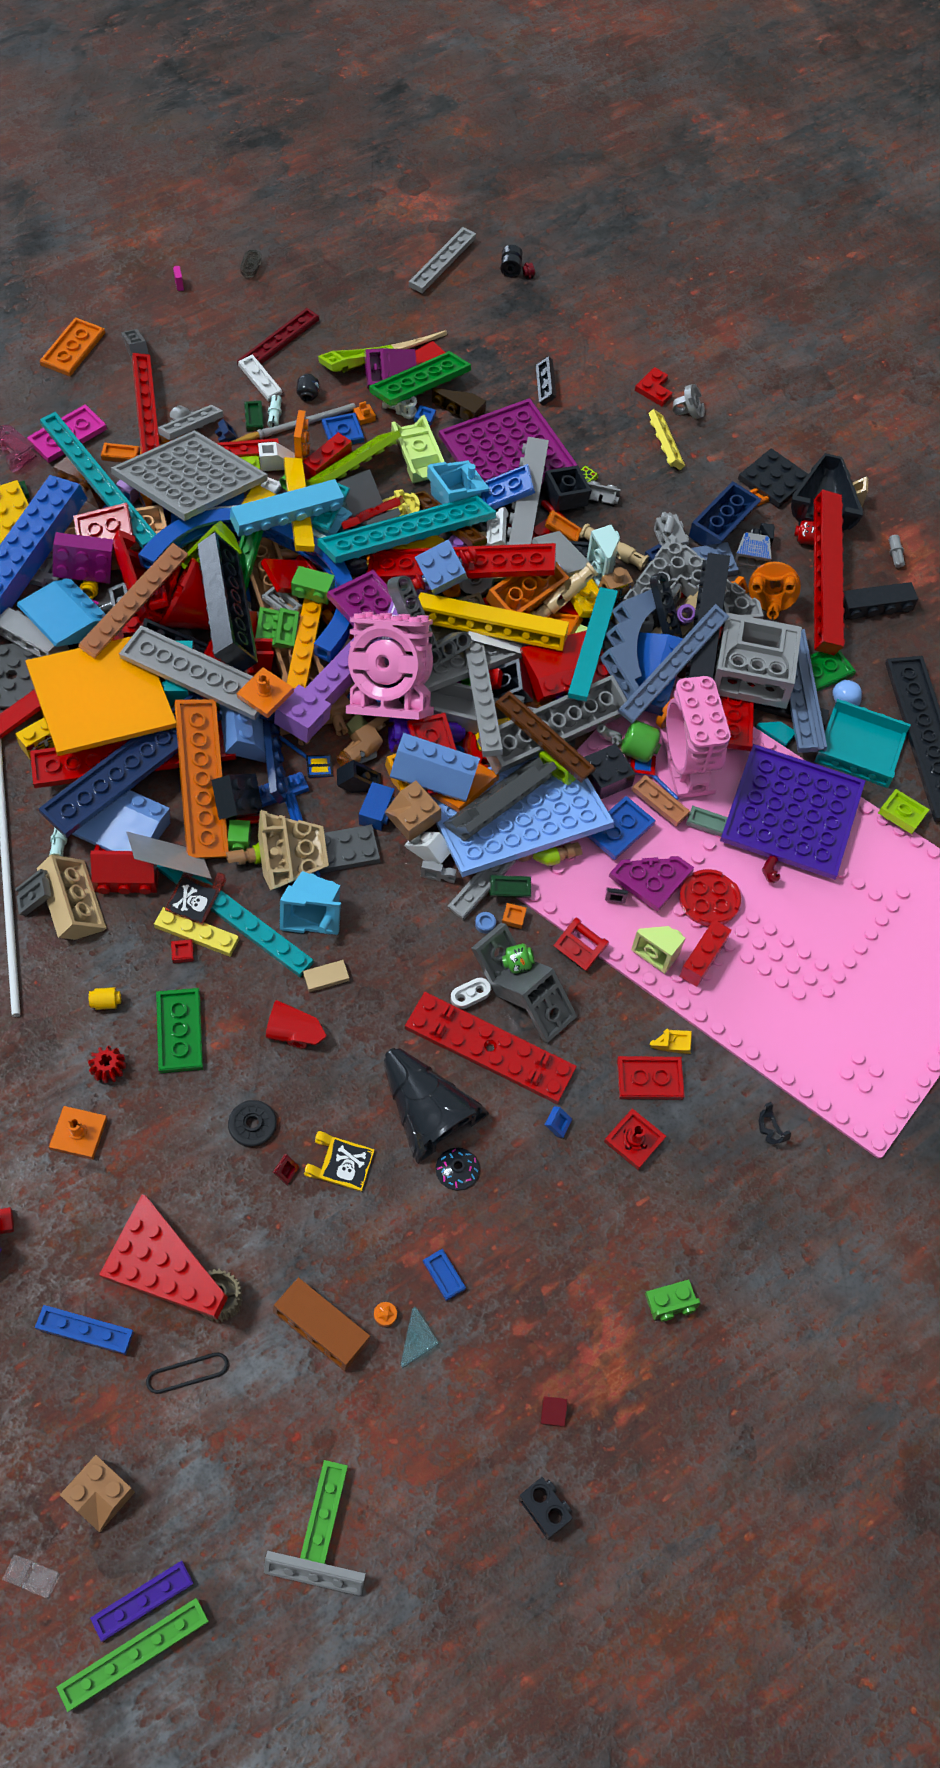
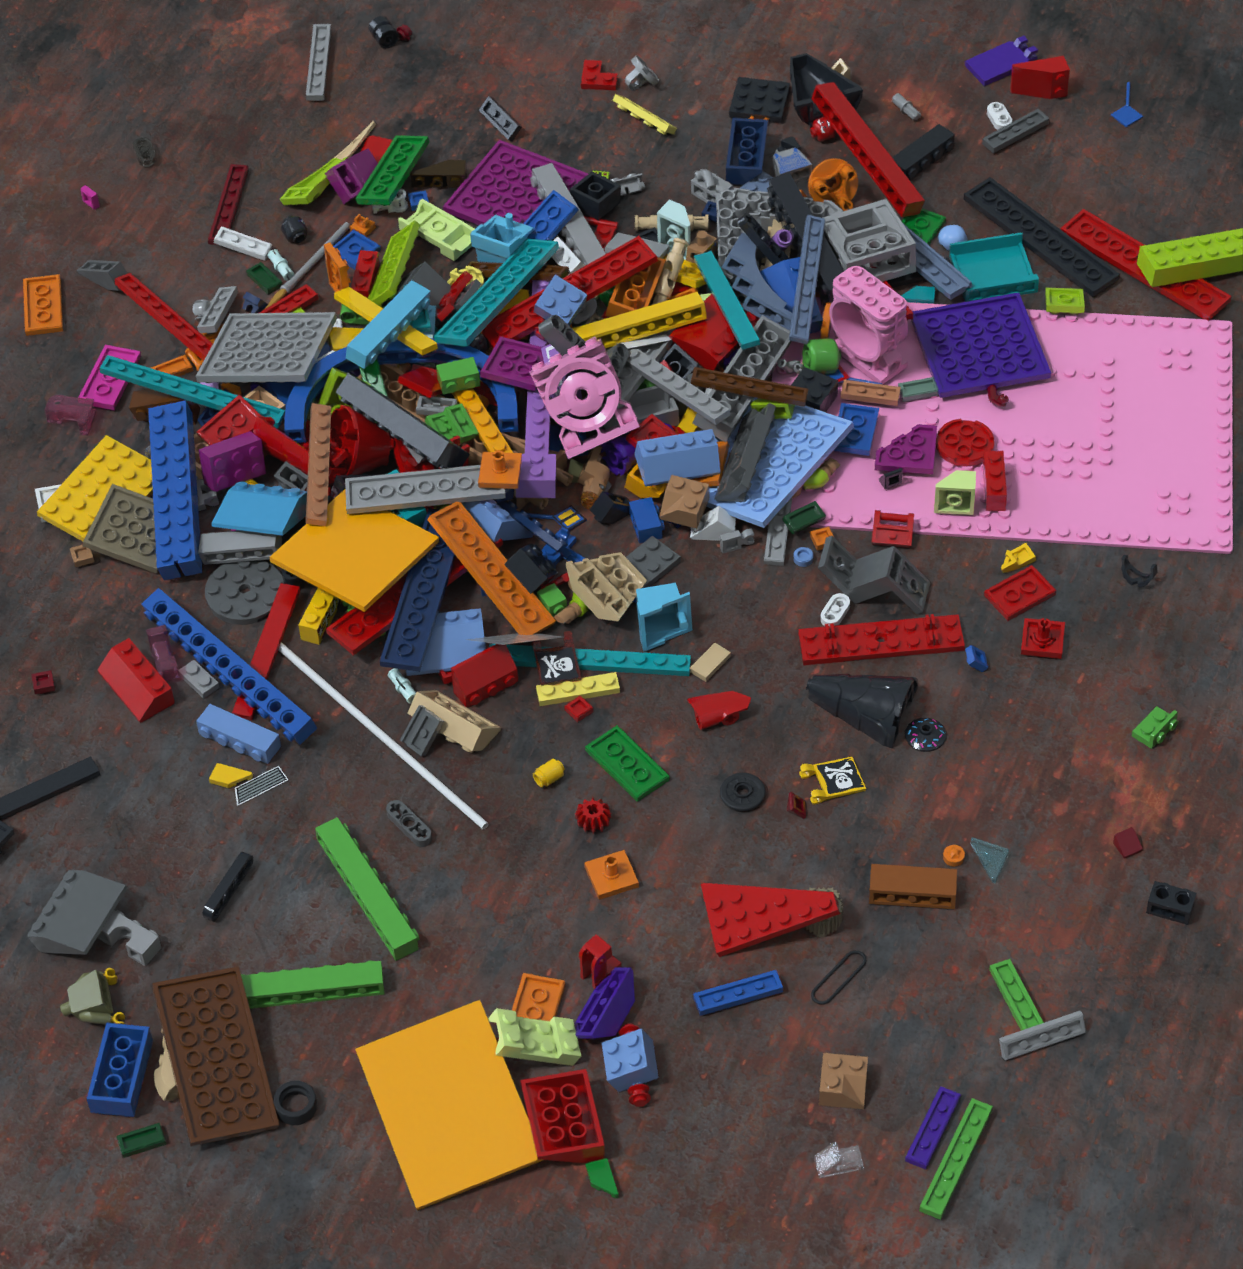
camera: 25 degrees left, 10 degrees down
white slope [258,442,295,471] -> none
blue tile [423,1249,466,1301] -> none
bright green head [502,944,535,974] -> none
orange tile [544,510,582,541] -> none

